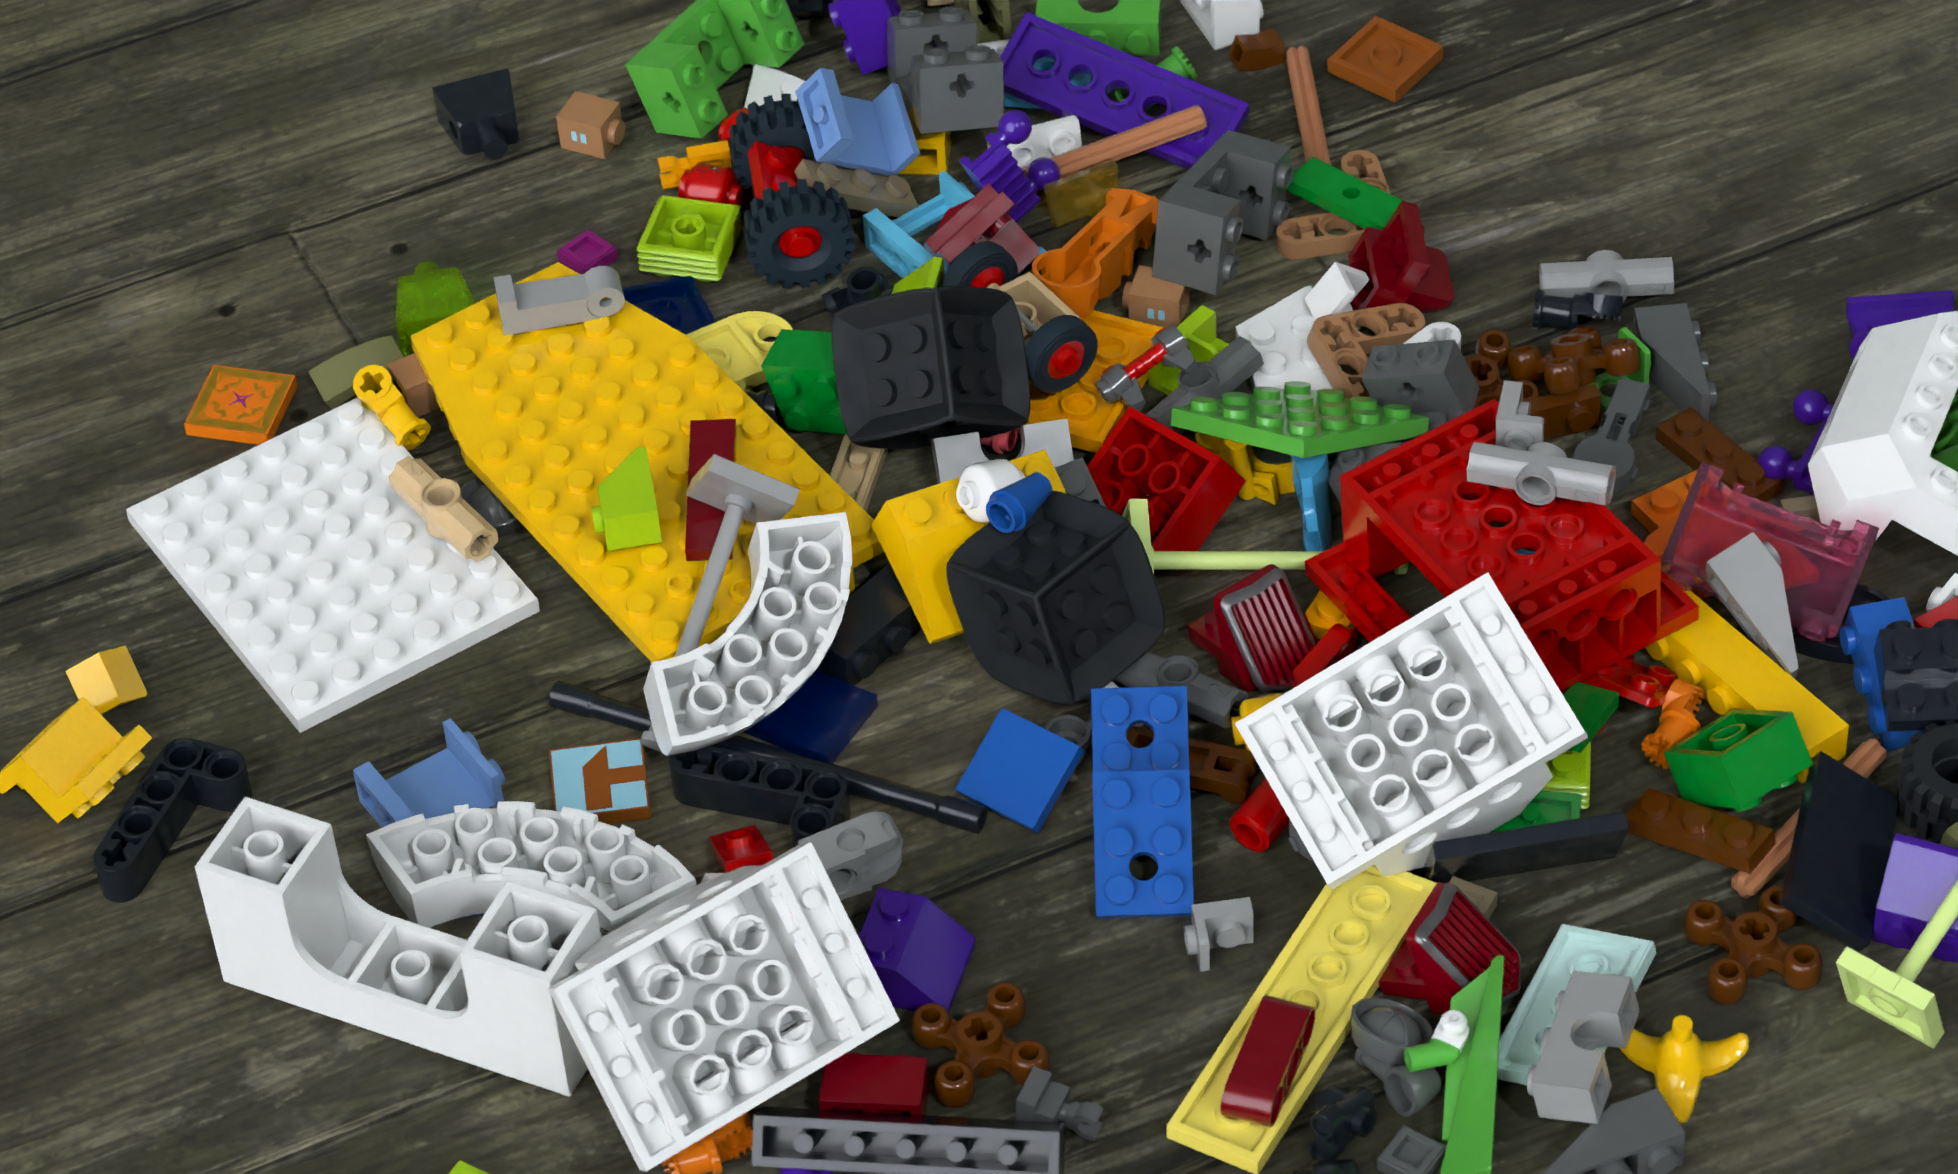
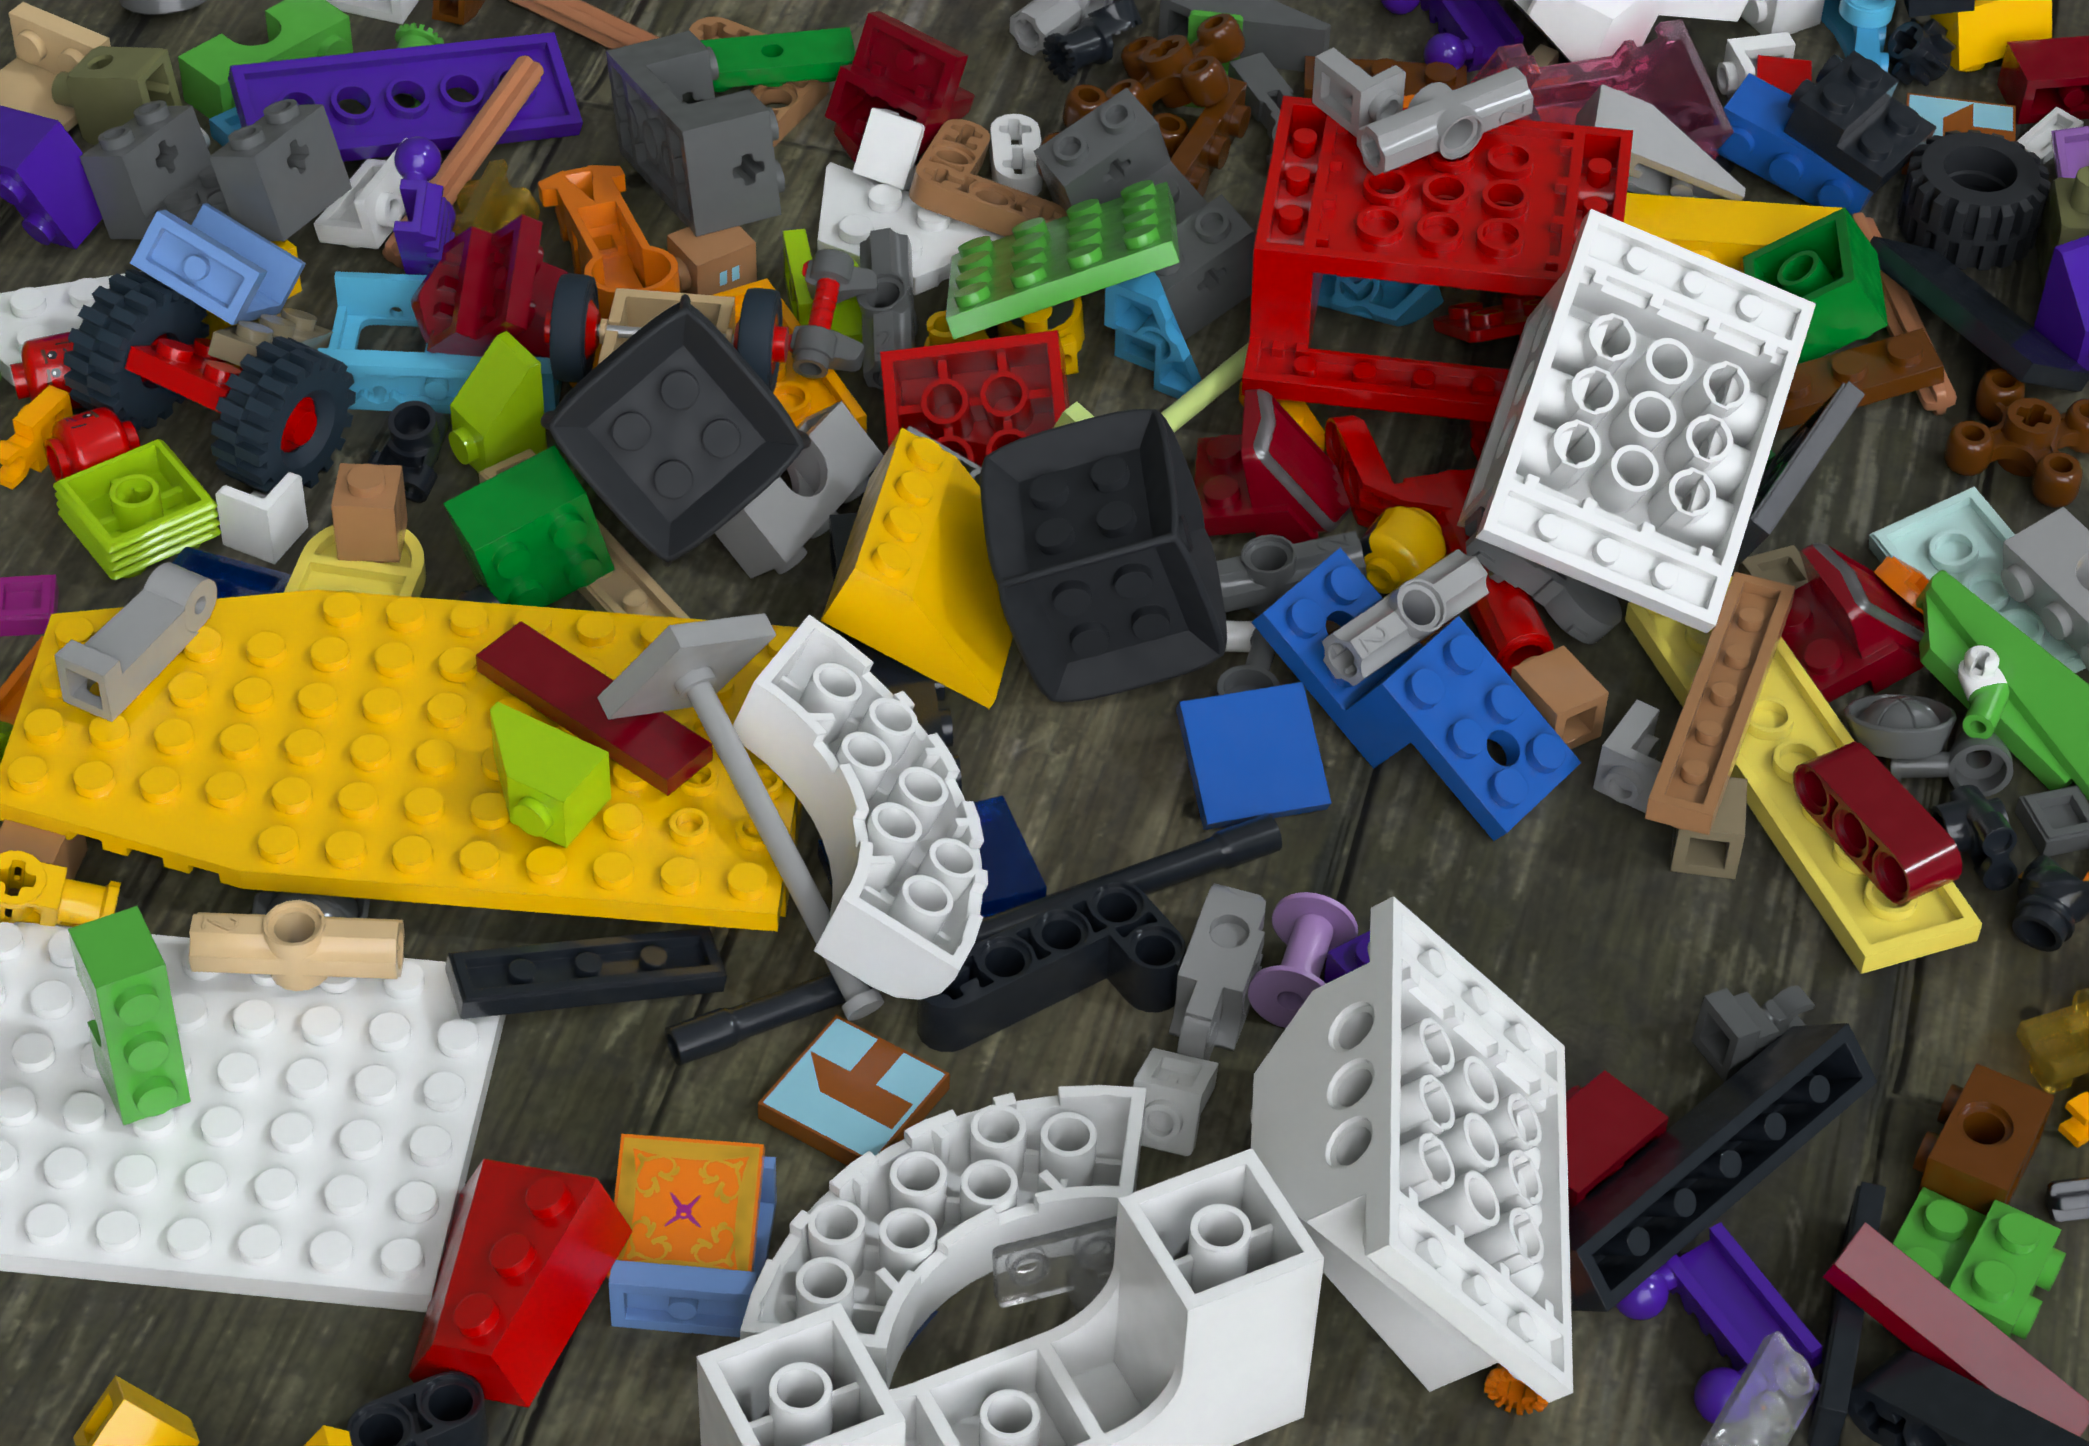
camera: 55 degrees left, 0 degrees up
red plate [709,825,773,874] -> none
reddish brown gear [912,982,1050,1108] -> none
white head [956,459,1025,523] -> none
blue cone [986,472,1052,533] -> none
none -> bright green arch [68,906,191,1126]
none -> white panel [215,472,308,564]
none -> medium nougat brick [331,463,408,563]
none -> red wedge [408,1159,633,1408]
none -> black tile [445,927,727,1019]
none -> tile [607,1134,765,1279]
none -> lavender piece [1248,892,1358,1028]
none -> light grey piece [1322,549,1489,686]
none -> medium nougat brick [1511,645,1609,749]
none -> medium nougat plate [1645,572,1796,835]
none -> dark tan brick [1670,777,1747,879]
none -> orange tile [1874,556,1930,615]

